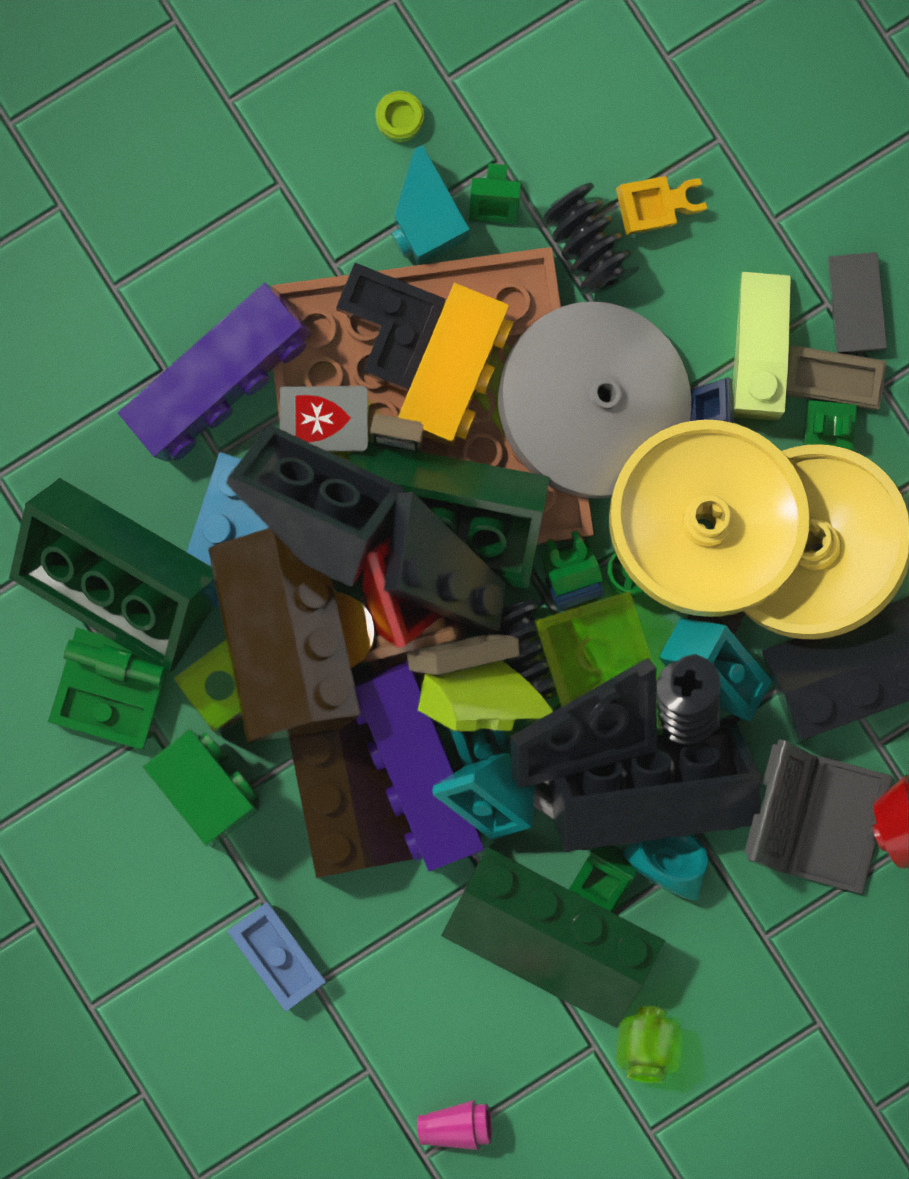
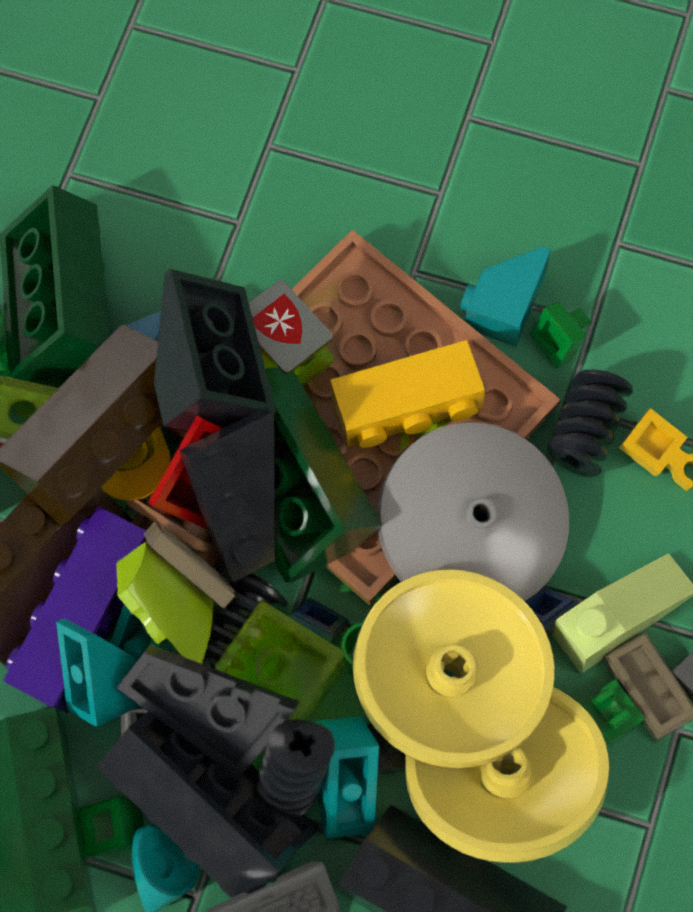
camera: 55 degrees right, 15 degrees down
dark purple brick [118,282,313,462] -> none
black plate [336,263,446,392] -> none
dark tan tile [370,414,424,452] -> none
lime tile [375,91,424,142] -> none
green tile [541,530,603,596] -> none

